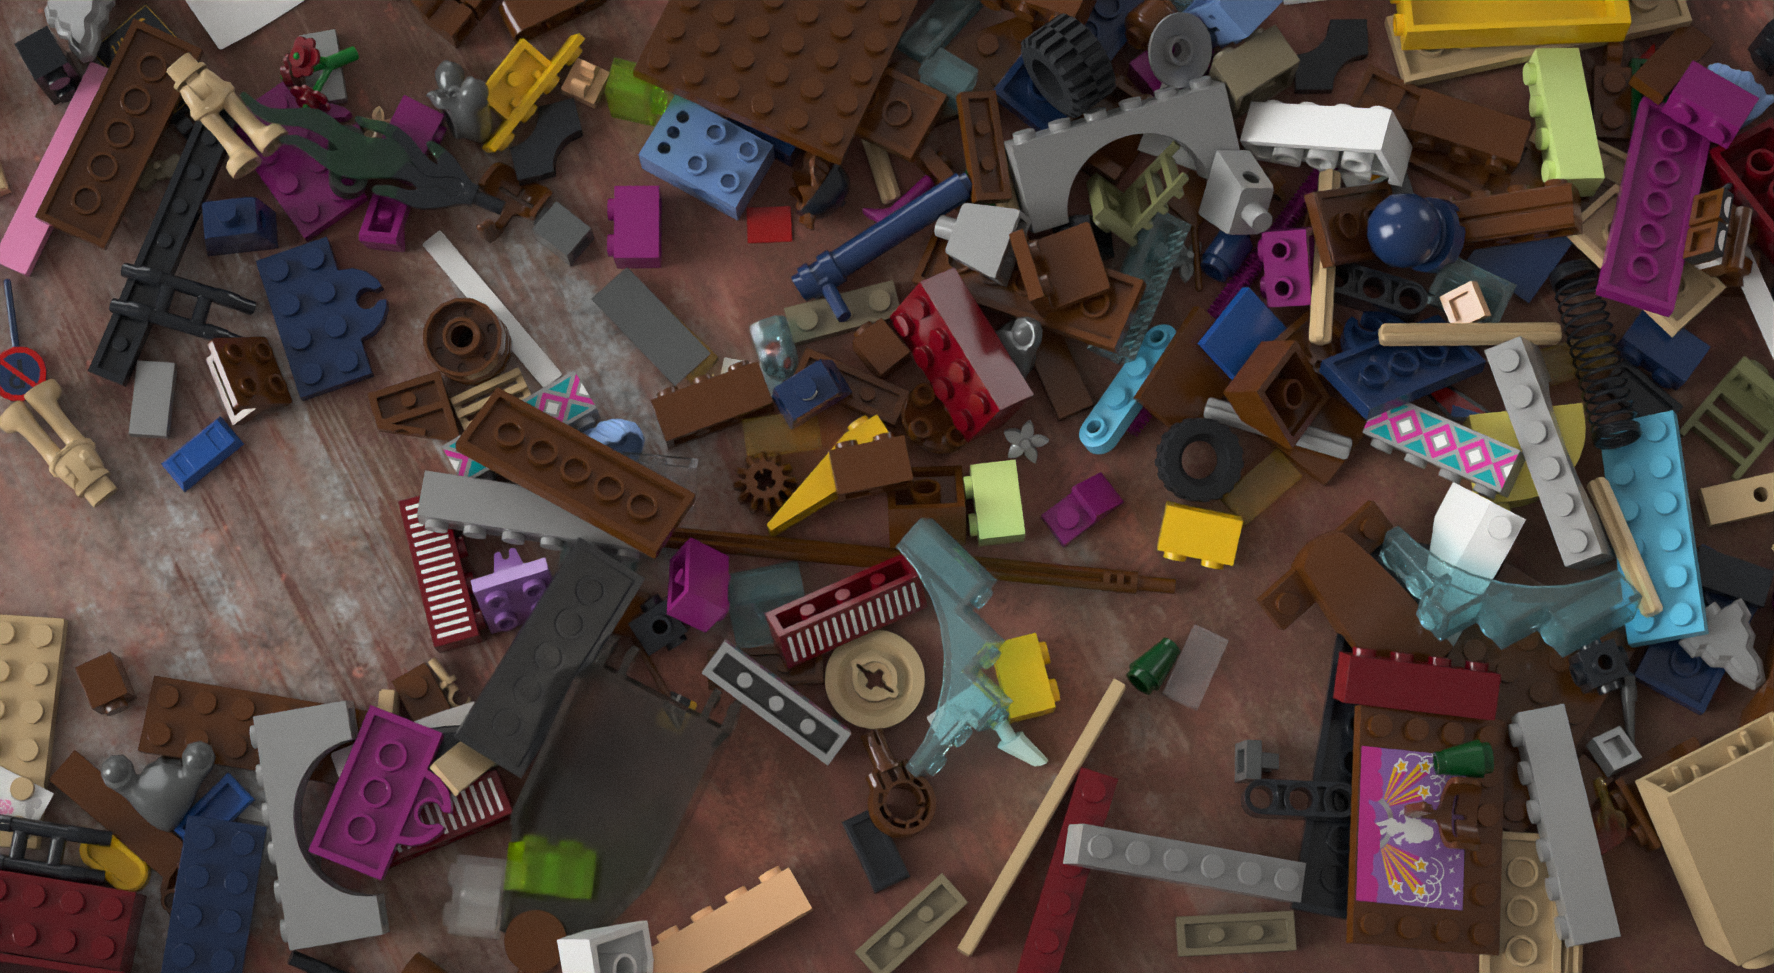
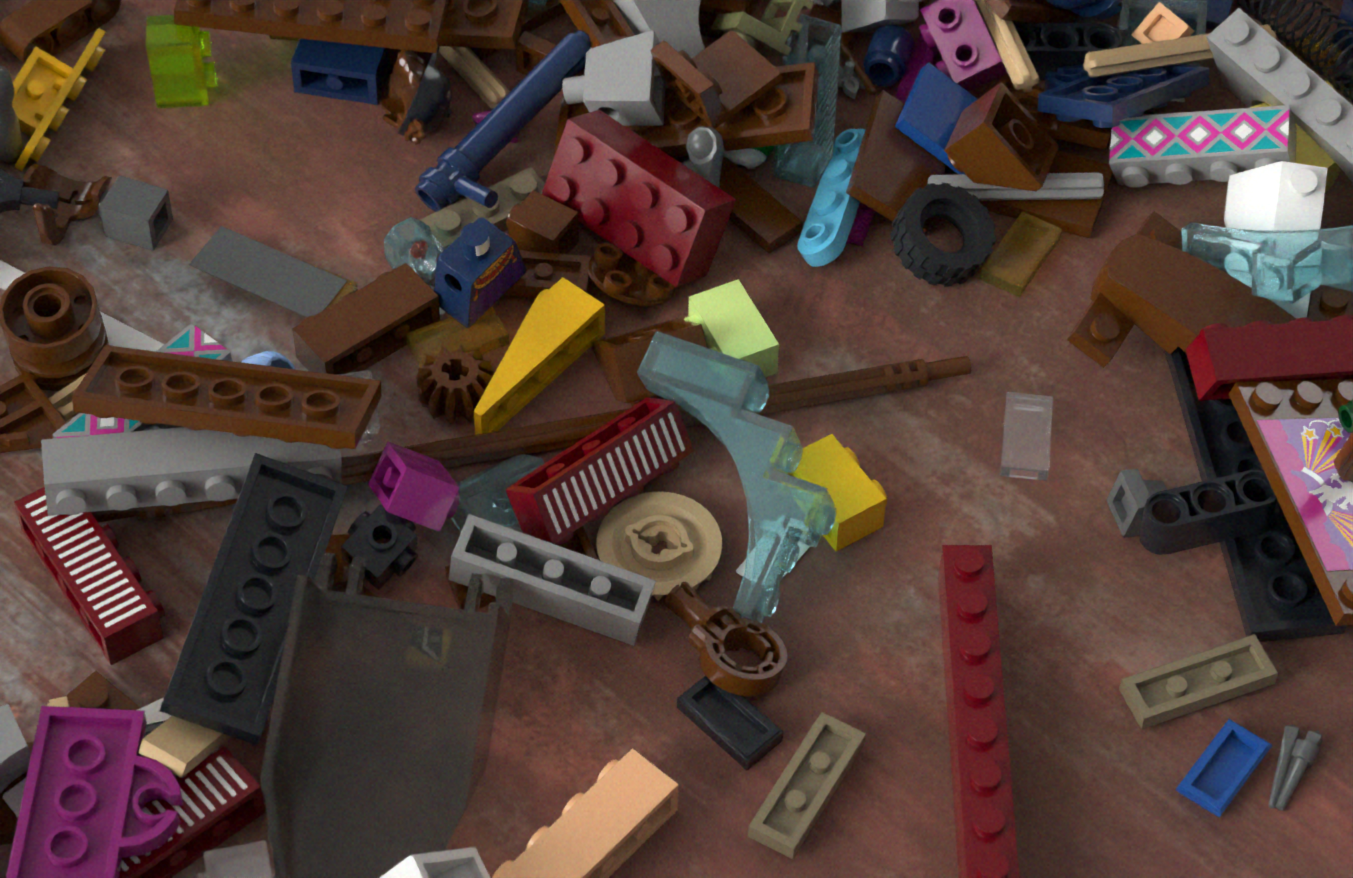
camera: 20 degrees left, 25 degrees down
tan hand [428,657,471,708] -> none
medium lavender plate [470,548,553,634] -> none
clear neon green brick [503,835,597,899] -> none
black tile [510,98,583,186] -> none
light nougat tile [561,58,611,109] -> none
magenta brick [607,186,662,269] -> none
medium blue piece [638,94,775,221] -> none
red sticker [746,206,792,243] -> none
reddish brown brick [828,432,914,503] -> none
tan tile [957,678,1126,957] -> none
light aqua bar [993,719,1048,766] -> none
light grey plant [1004,420,1049,464] -> none
magenta slope [1041,472,1124,548] -> none
light grey brick [1063,824,1306,902] -> none
dark green cone [1126,637,1181,695] -> none
yellow brick [1157,501,1243,570] -> none

